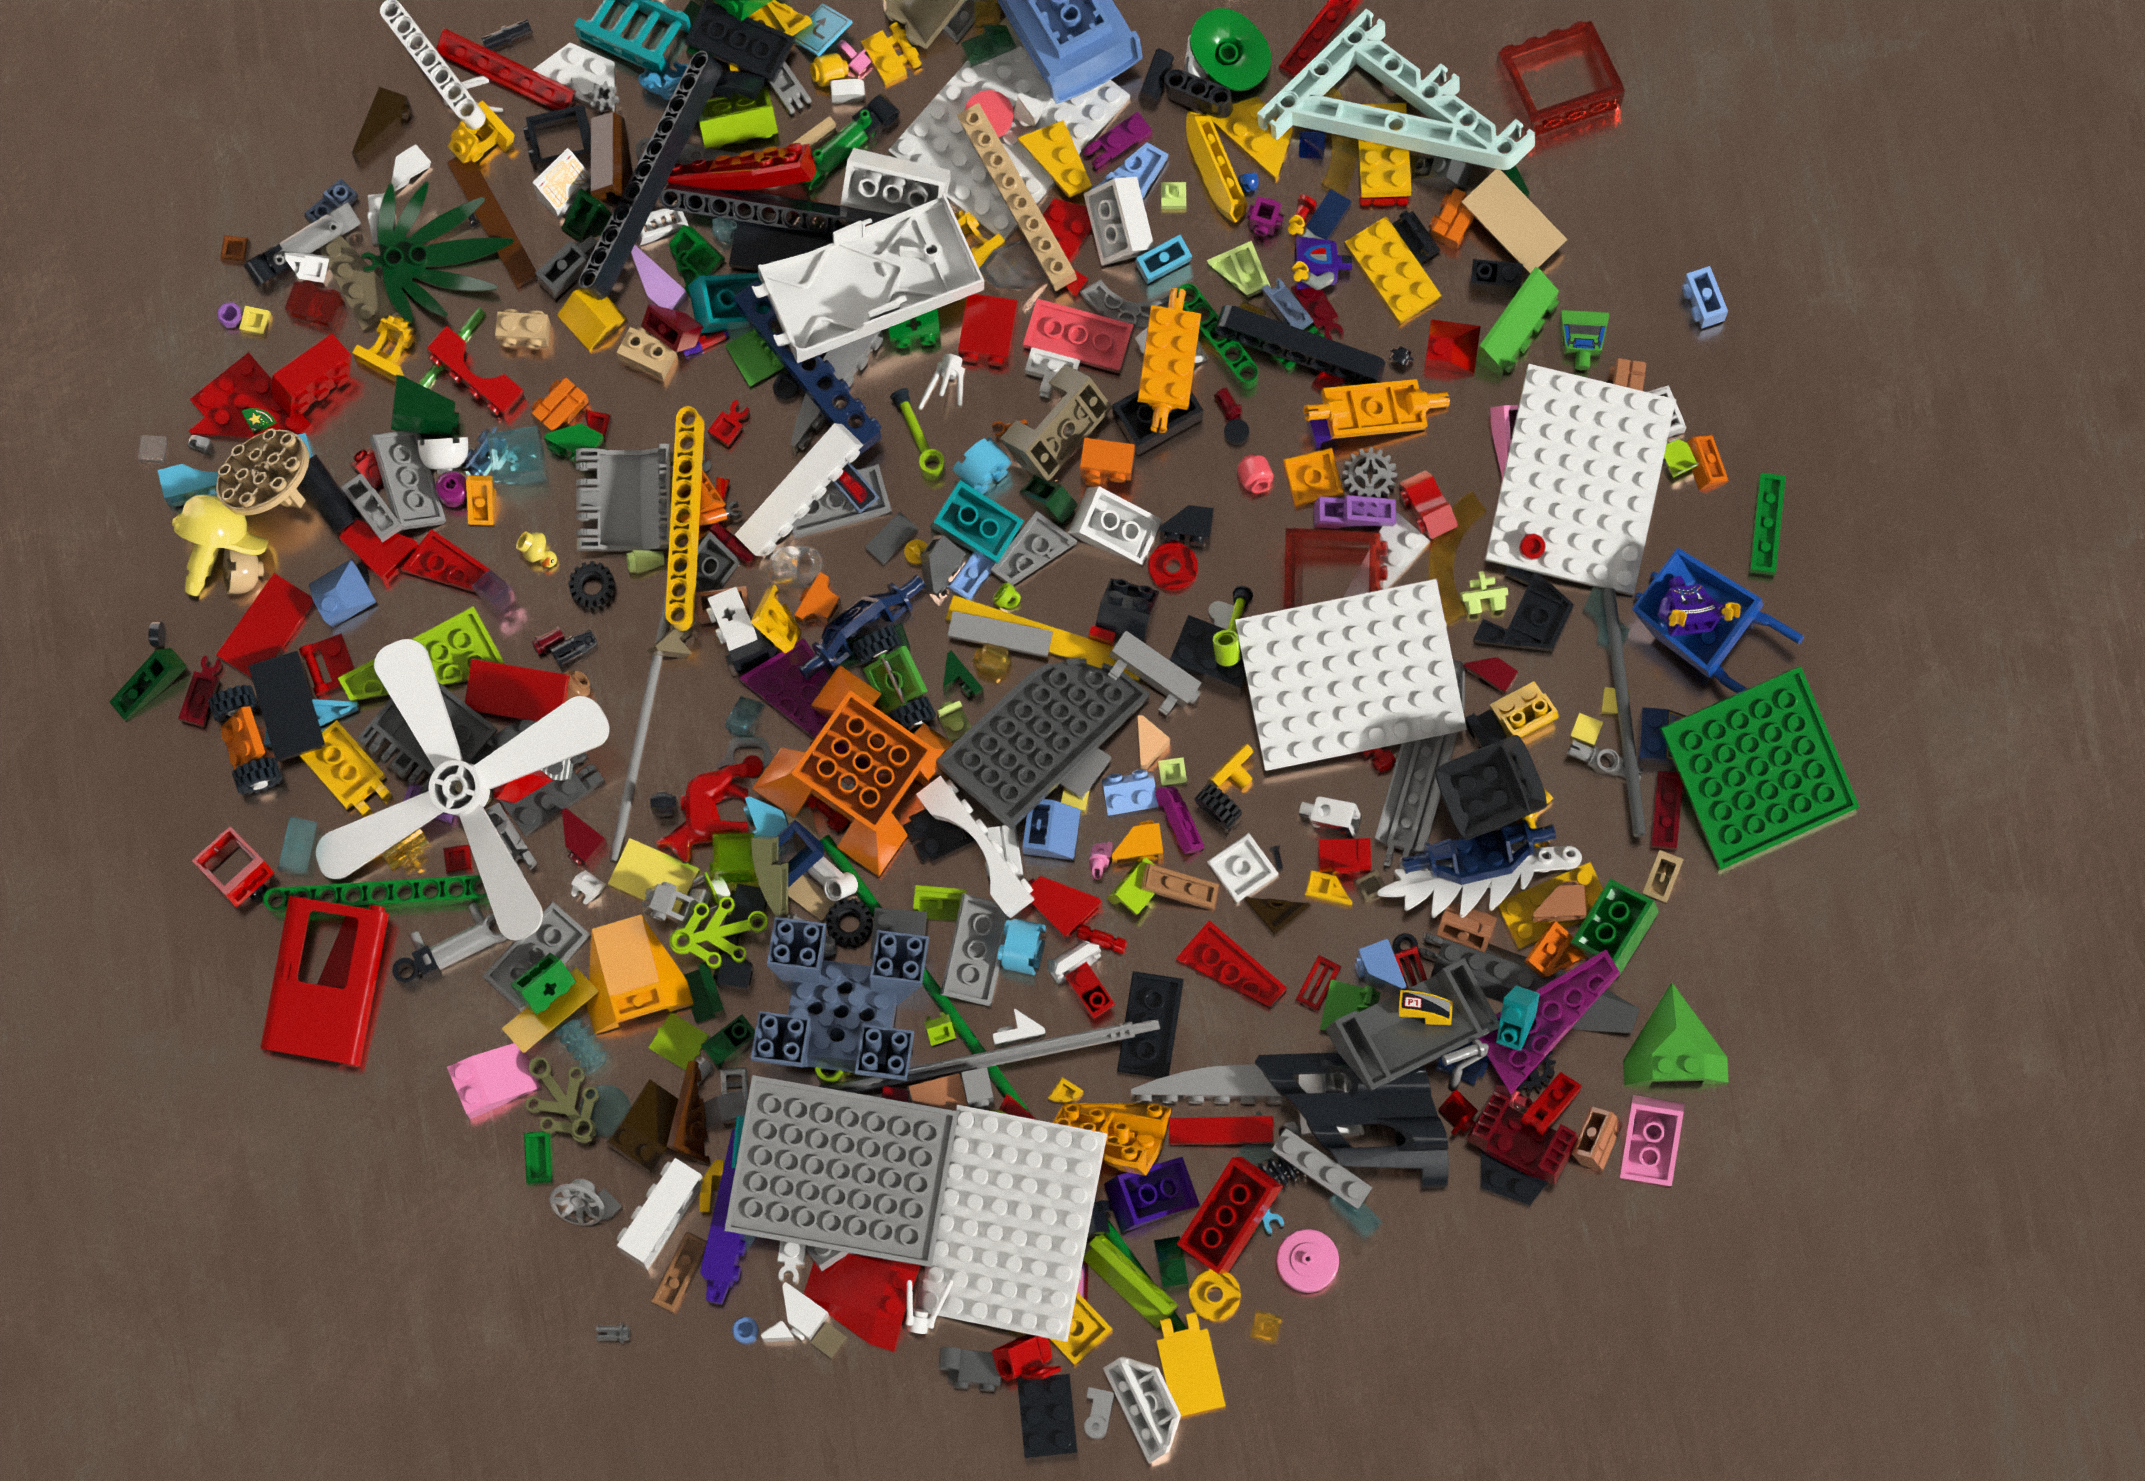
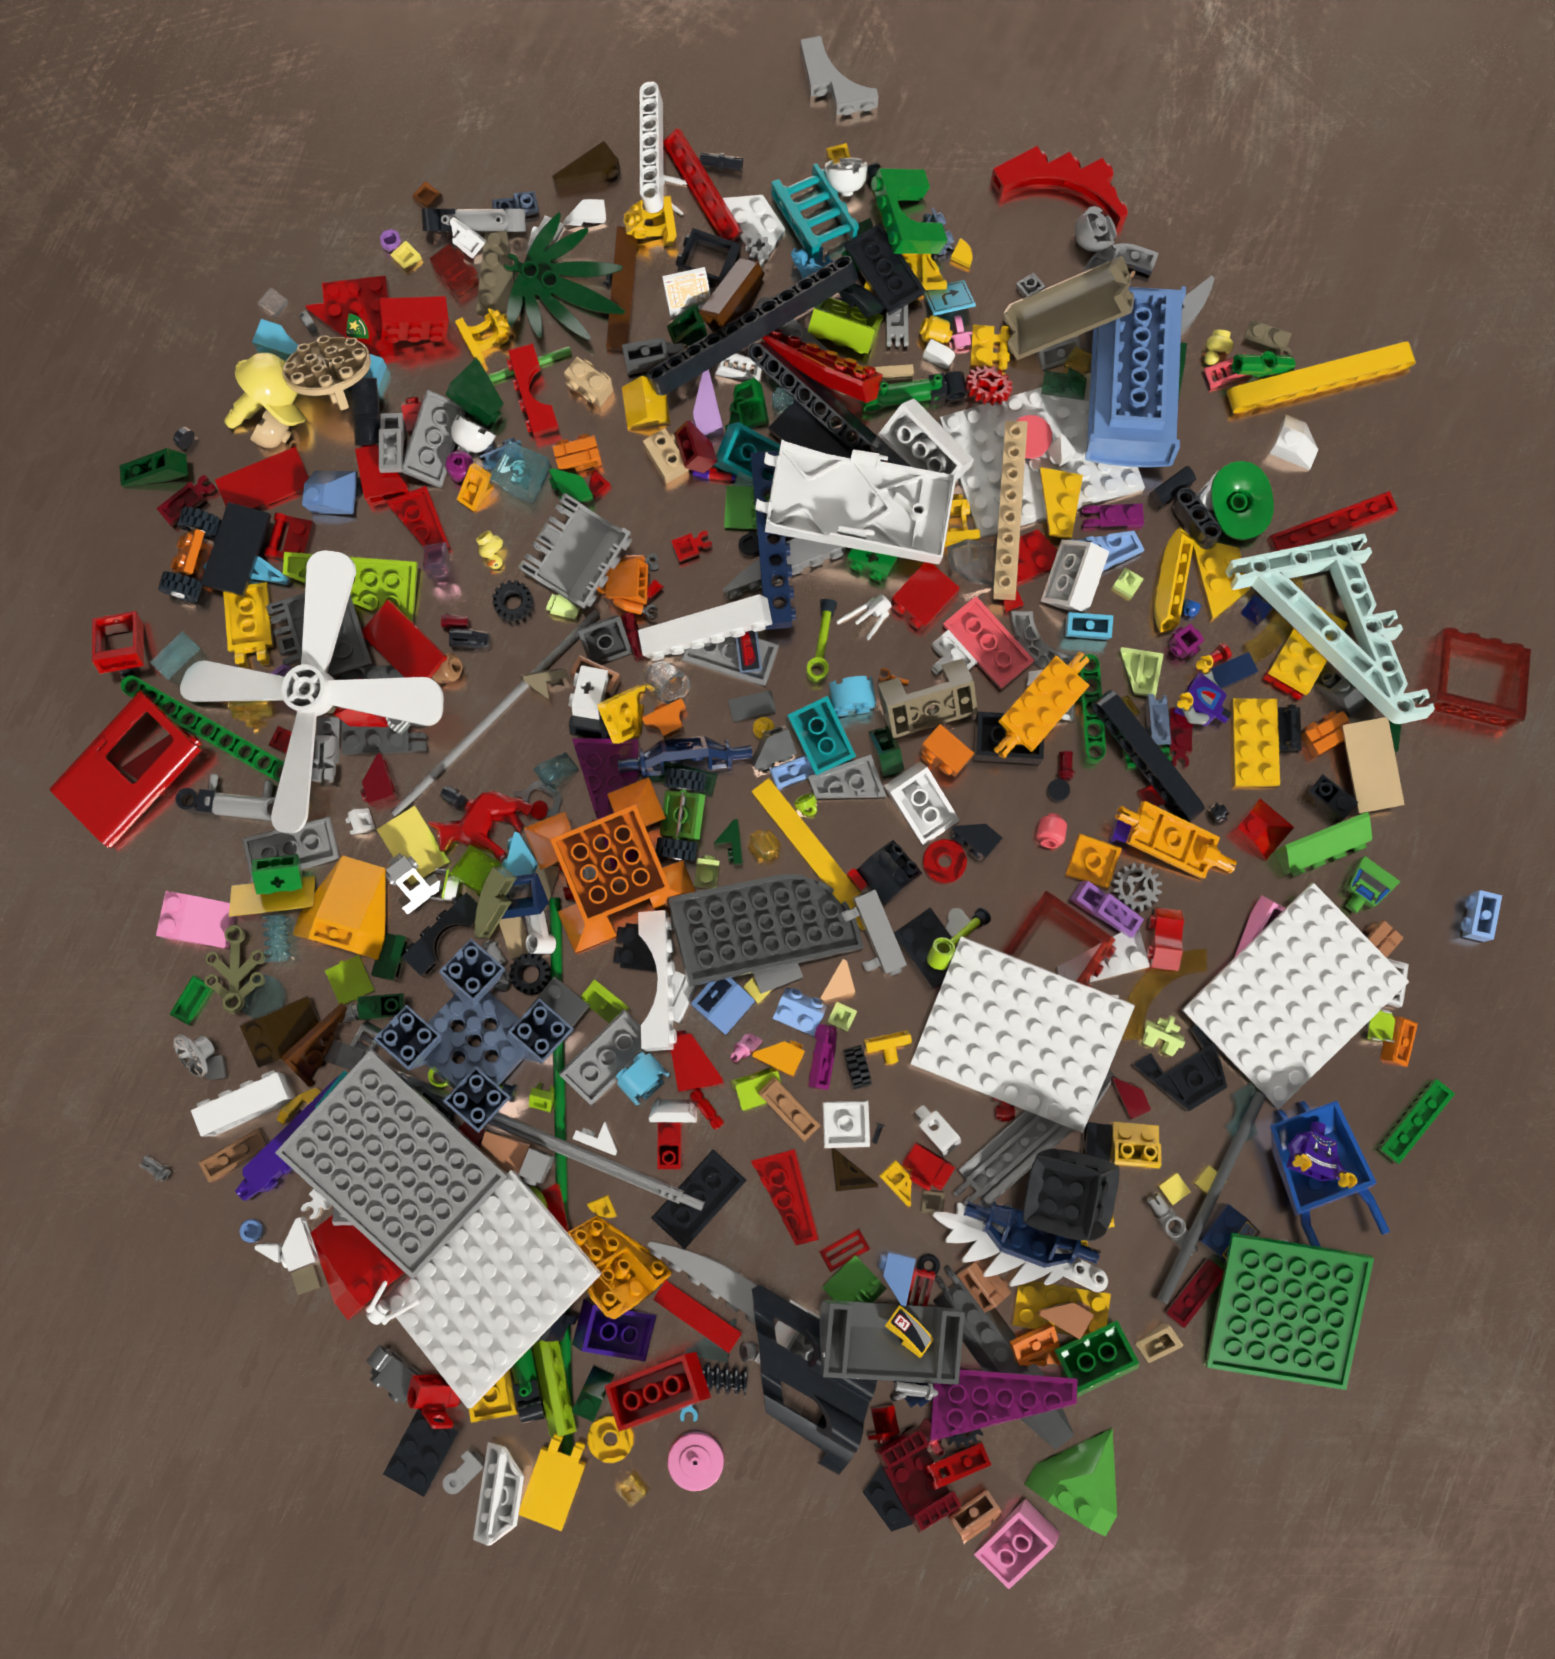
camera: 30 degrees right, 5 degrees up
yellow beam [665,406,704,631] -> none
lime plant [669,896,768,969] -> none
light grey tile [948,611,1053,657] -> none
light grey plate [1270,1129,1372,1210] -> none
clear light blue hinge [1328,1195,1383,1241] -> none
teal slope [1496,986,1540,1051] -> none
red tile [1519,534,1546,560] -> none
none -> piece [511,1347,546,1424]
none -> red gear [965,365,1013,406]

